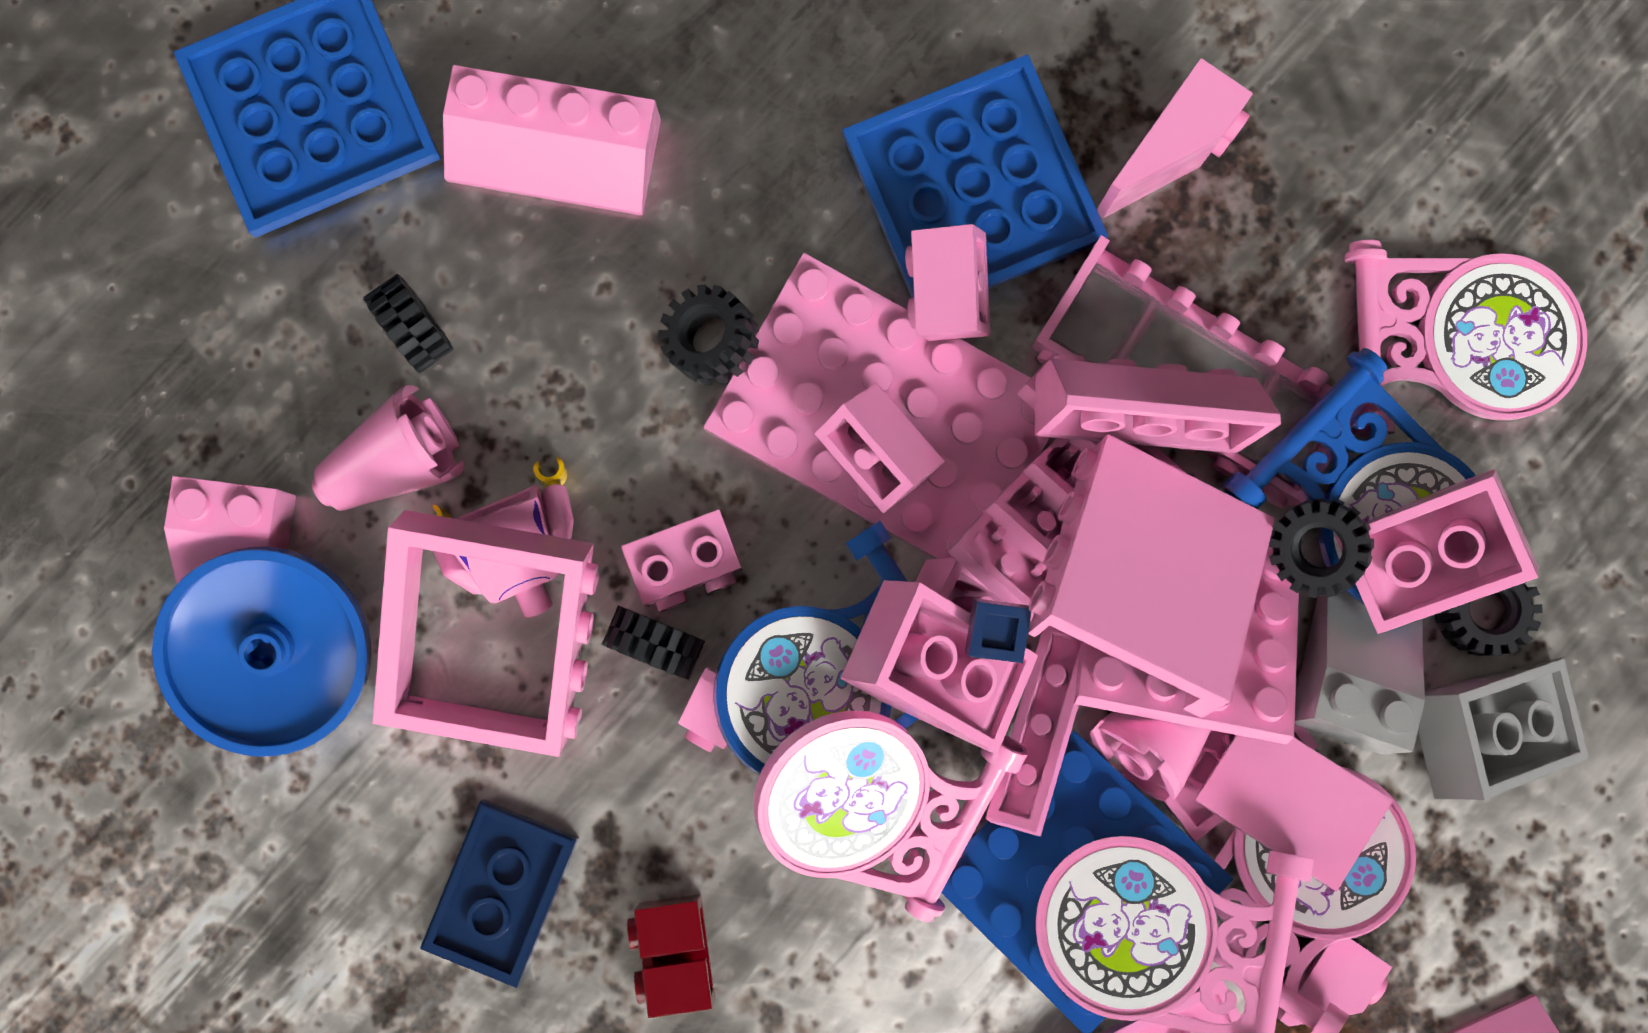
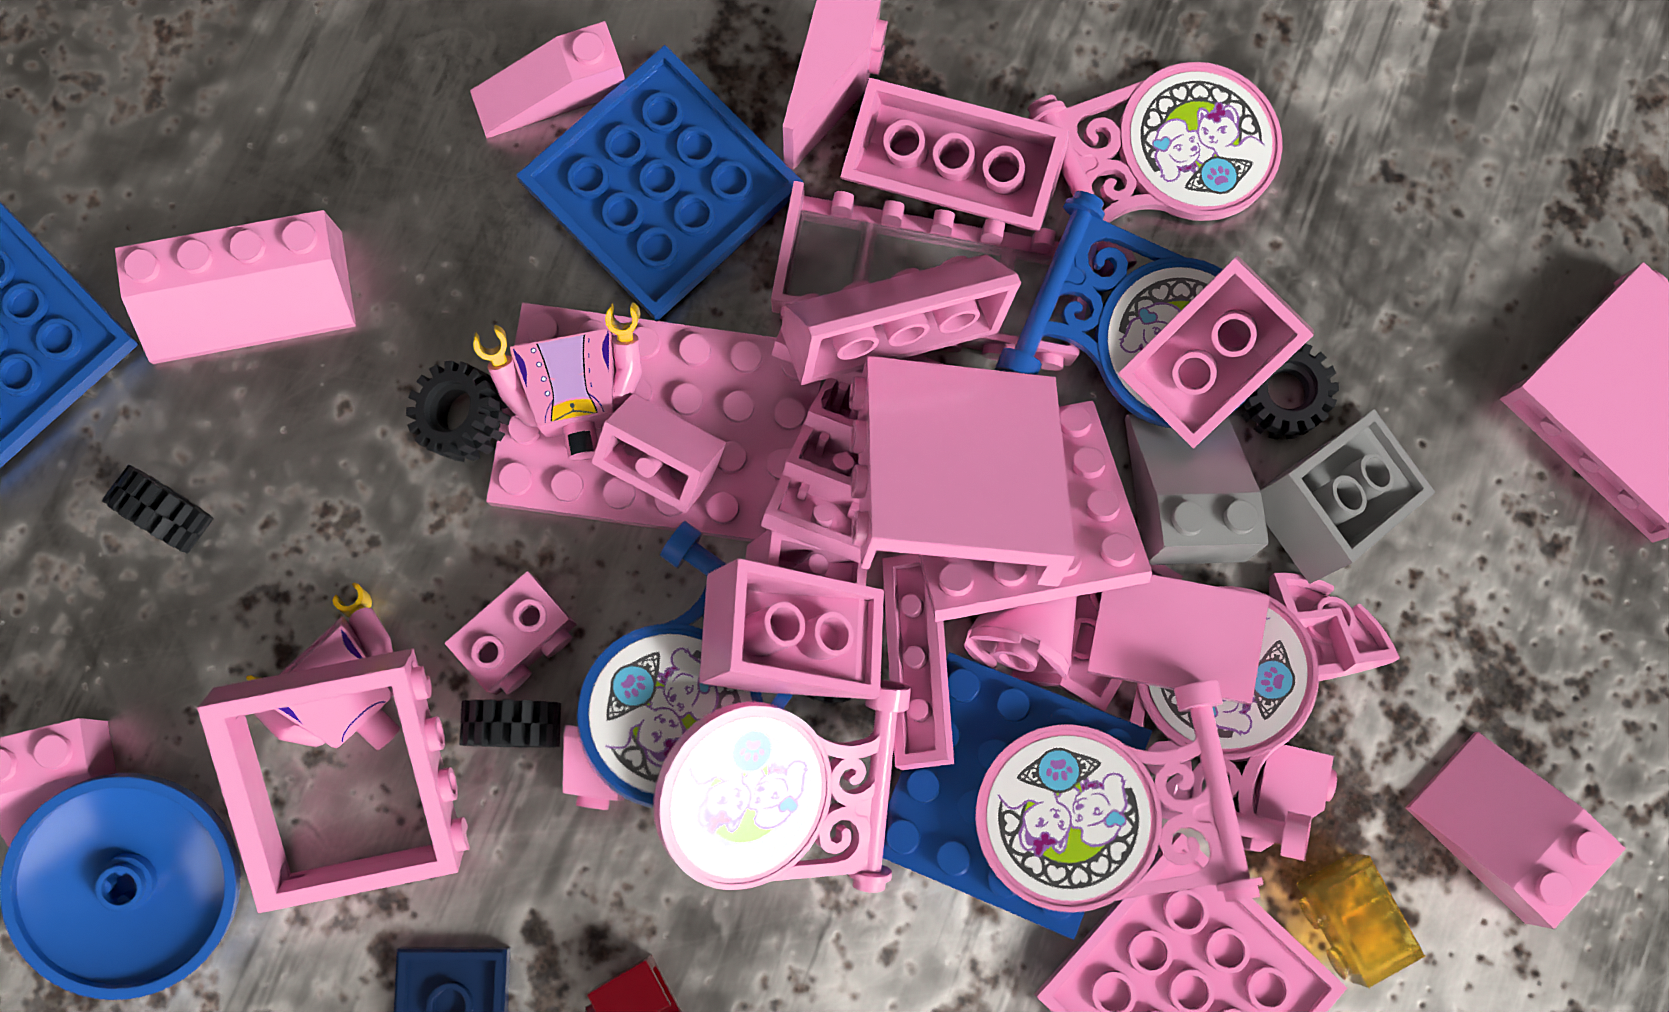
camera: 25 degrees left, 5 degrees down
bright pink cone [312,385,464,511] -> none
bright pink brick [905,224,990,341] -> none
dark blue plate [965,598,1031,663] -> none
black tyre [1269,498,1374,598] -> none
none -> bright pink slope [470,21,625,138]
none -> torso [473,302,642,460]
none -> bright pink slope [840,78,1069,232]
none -> bright pink brick [1269,573,1400,681]

